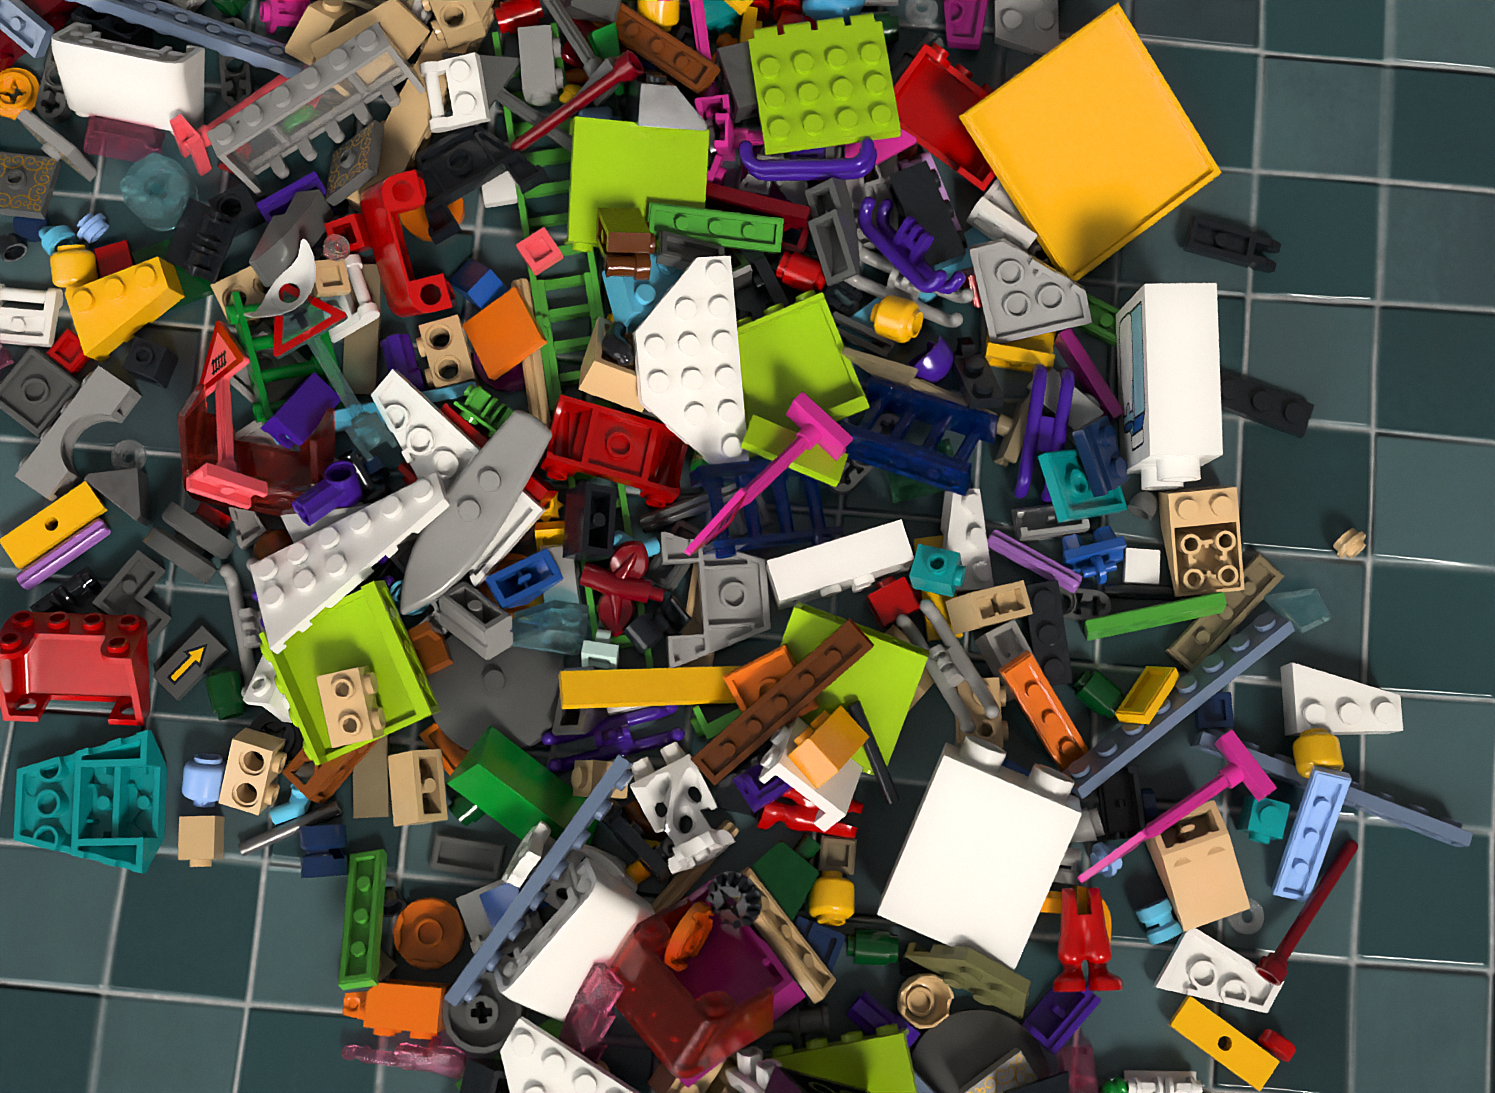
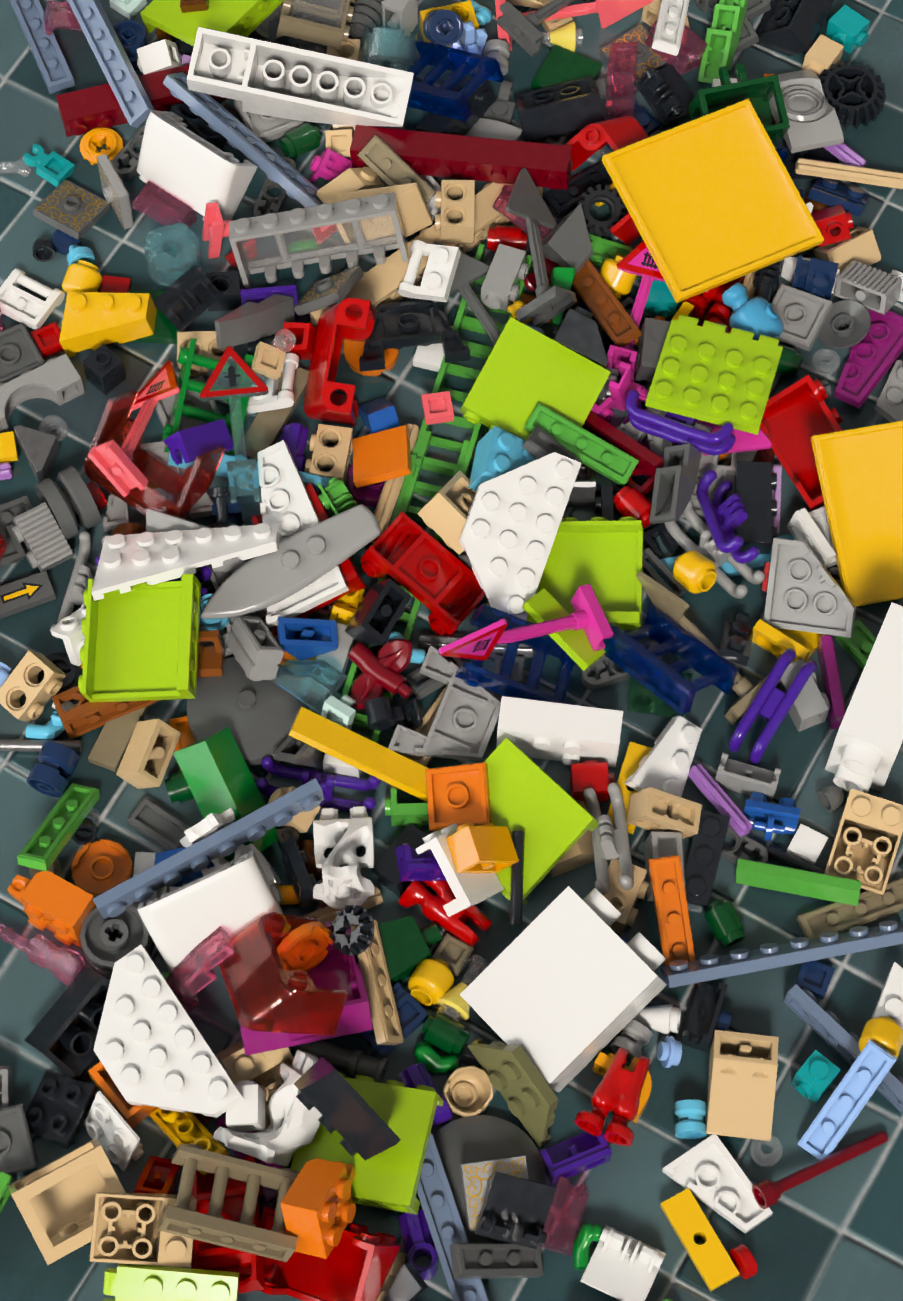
camera: 25 degrees right, 15 degrees down
light blue plate [77,213,109,244] -> none
dark green brick [204,666,247,720] -> none
white piece [243,238,316,317] -> none
dark purple piece [291,460,363,526] -> none
tan brick [316,665,386,748] -> none
dark red piece [510,50,644,153] -> none
reddish brown hinge [596,208,655,281] -> none
black arm [602,322,635,366] -> none
reddish brown plate [691,618,874,786] -> none
dark purple hair [908,334,953,384] -> none
teal brick [909,544,966,597] -> none
teal tile [1038,449,1127,523] -> none
dark blue plate [1072,415,1129,497] -> none
dark pink piece [1077,729,1277,884] -> none
yellow tile [1115,666,1180,724] -> none
none -> light grey brick [11,502,73,572]
none -> green arm [414,1041,459,1073]
none -> piece [436,955,488,1022]

